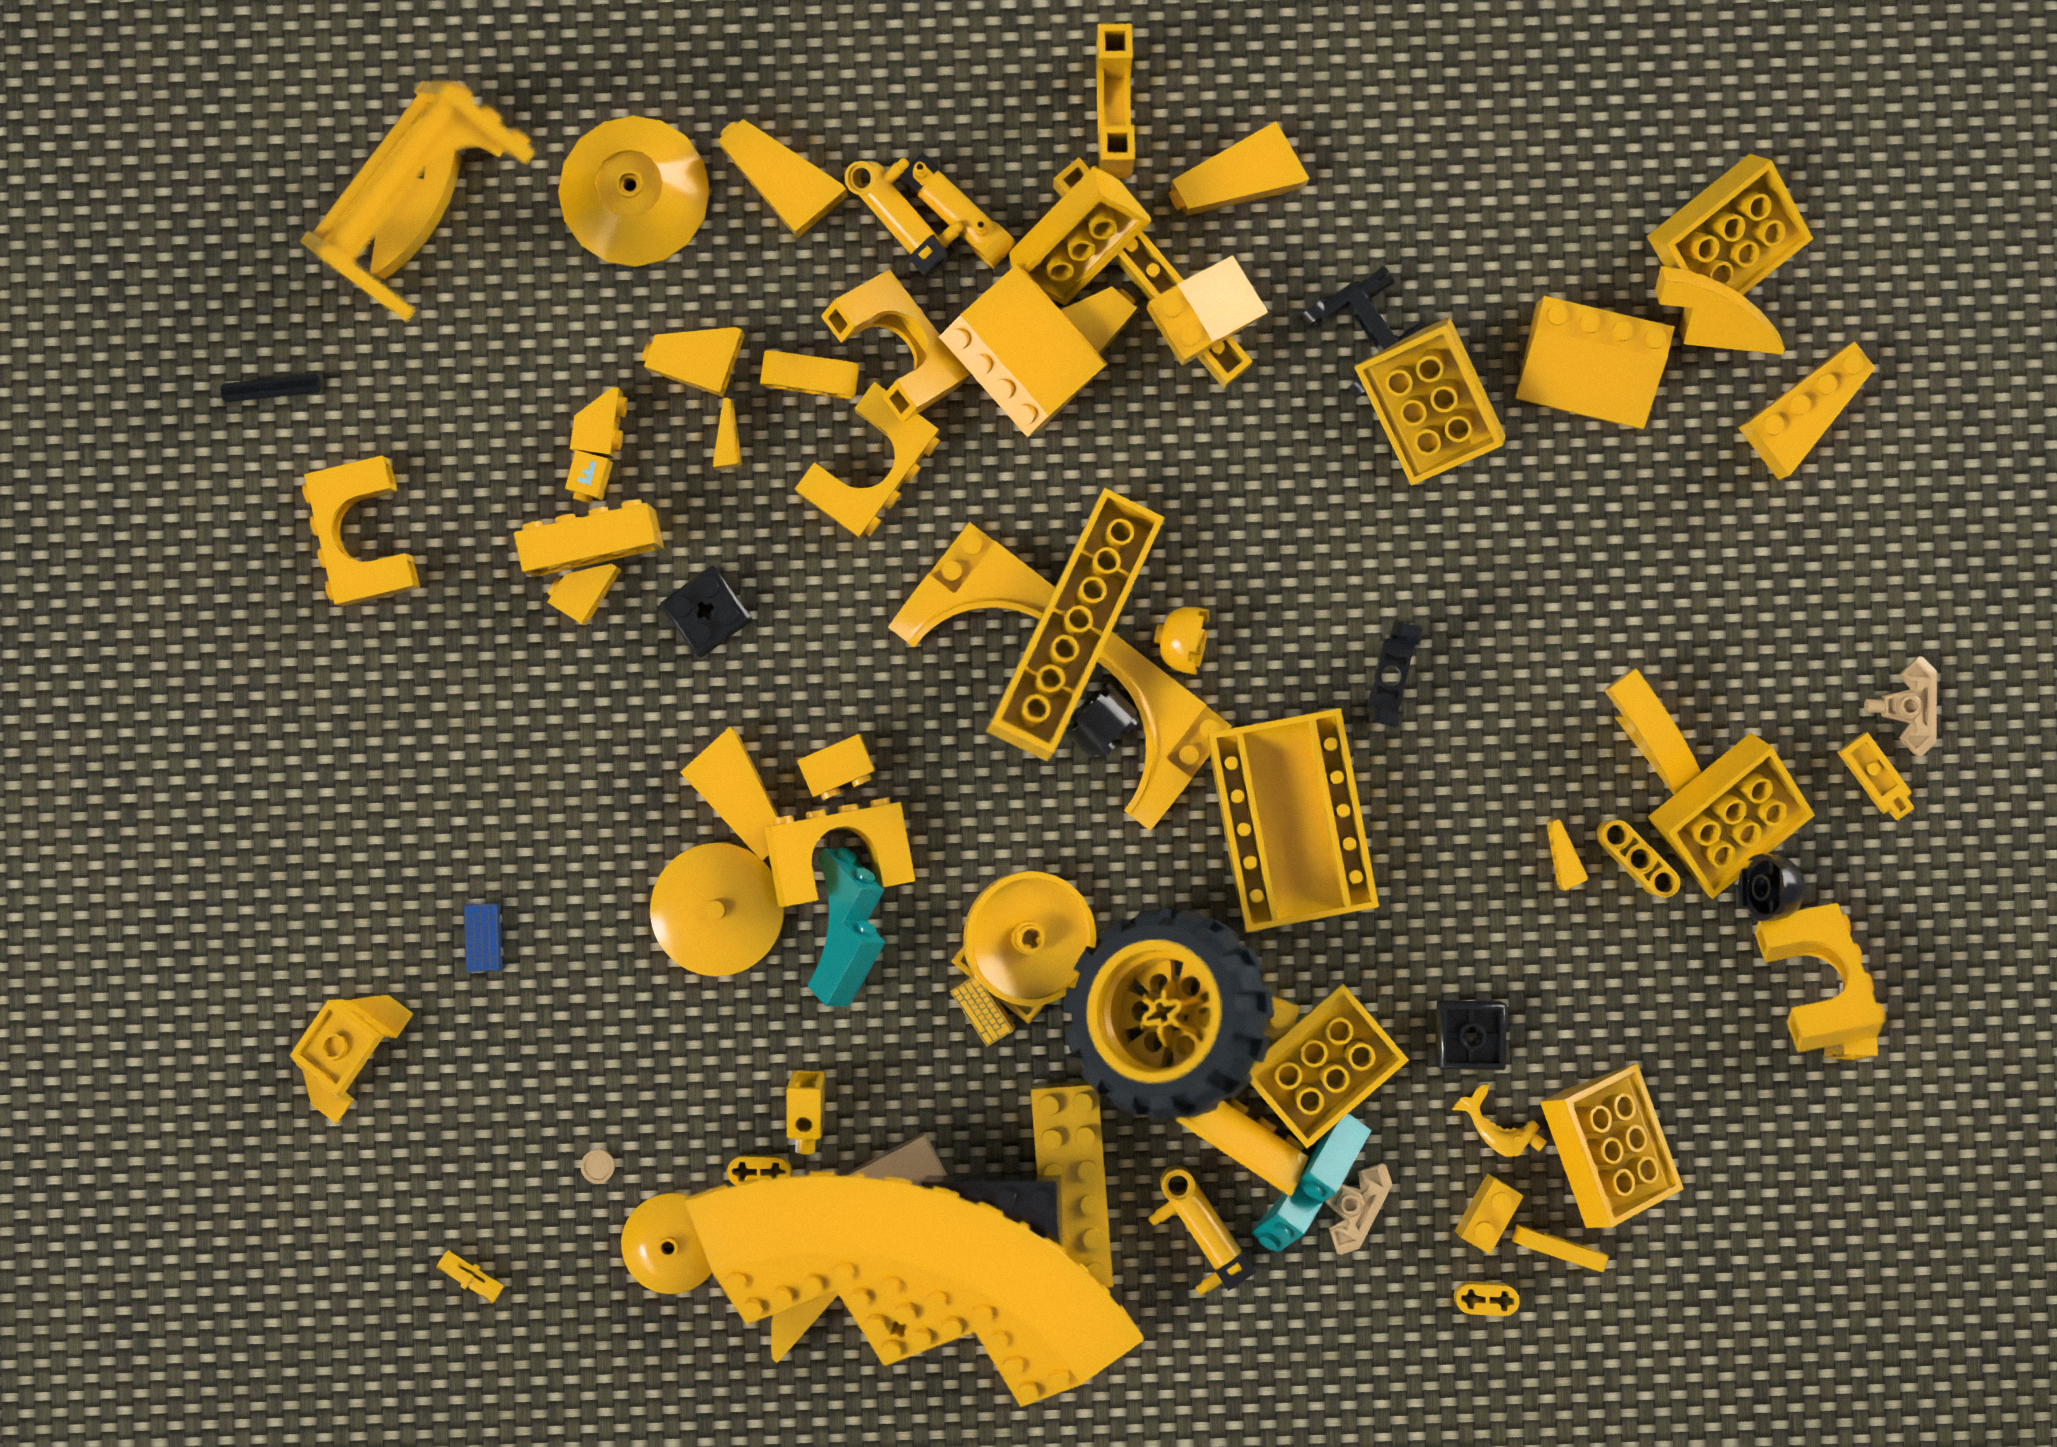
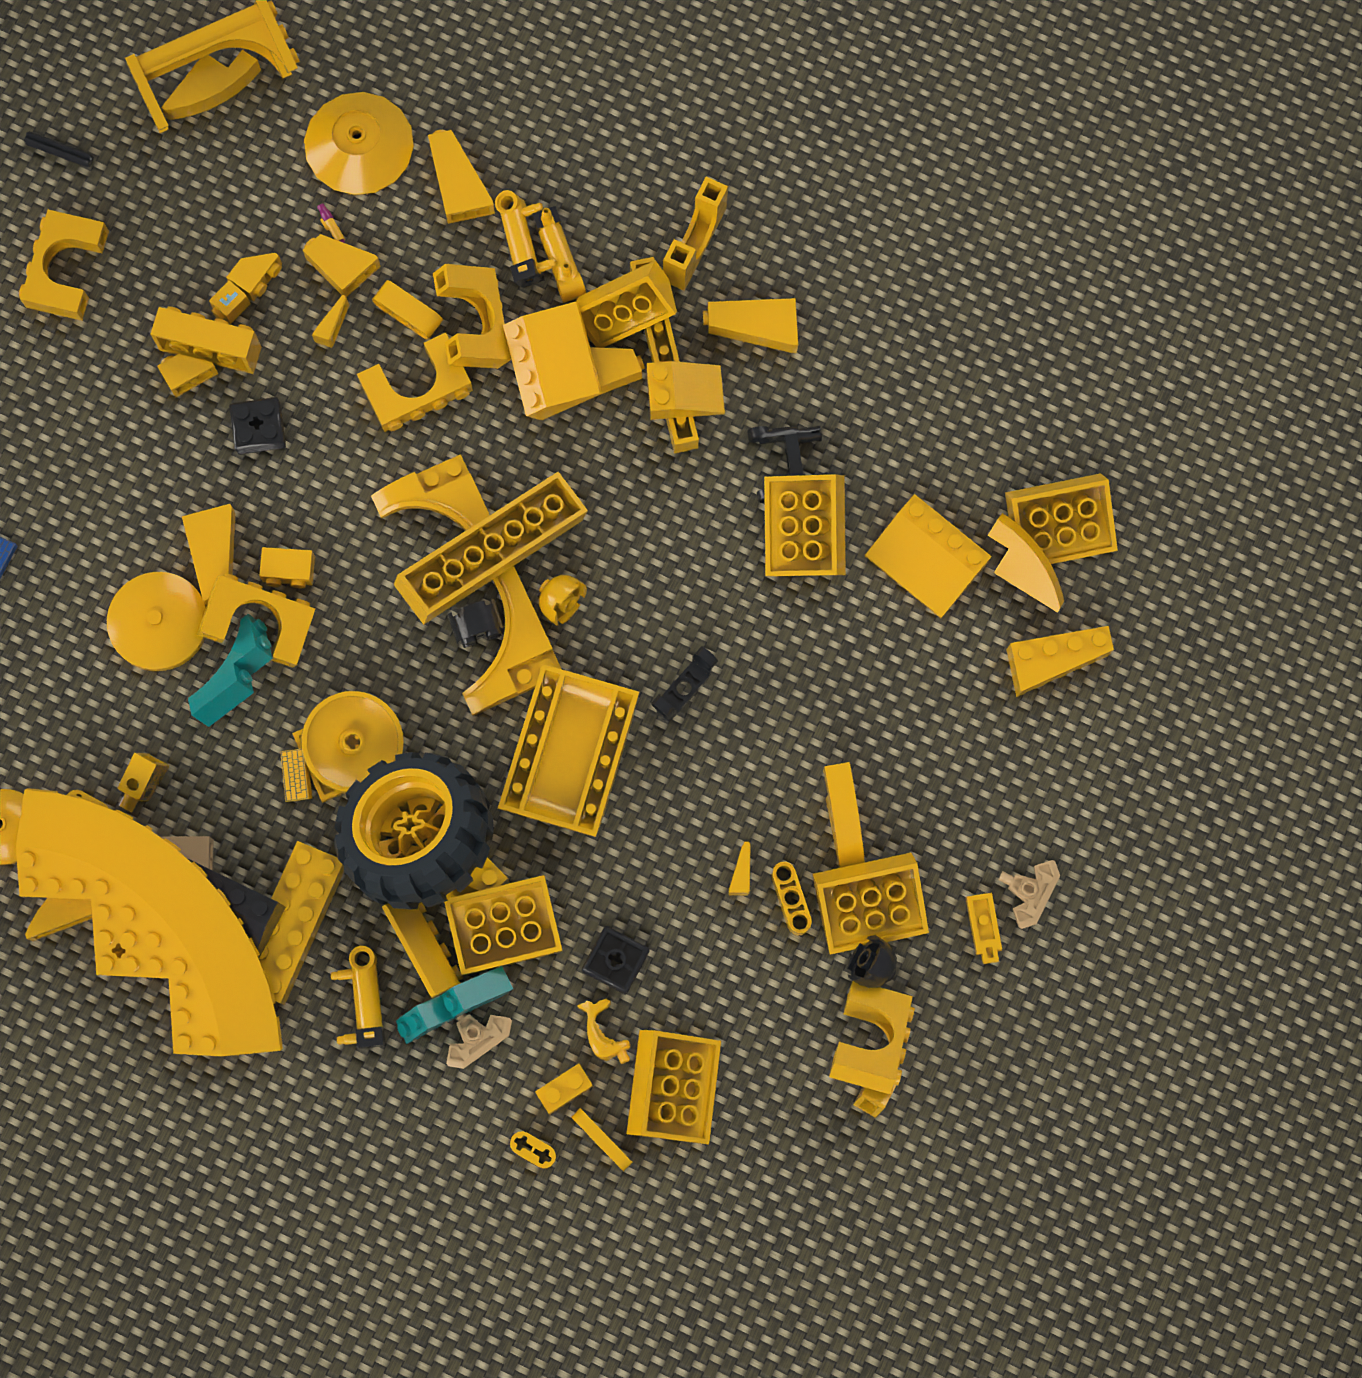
camera: 30 degrees right, 10 degrees down
none -> yellow piece [317,203,345,243]

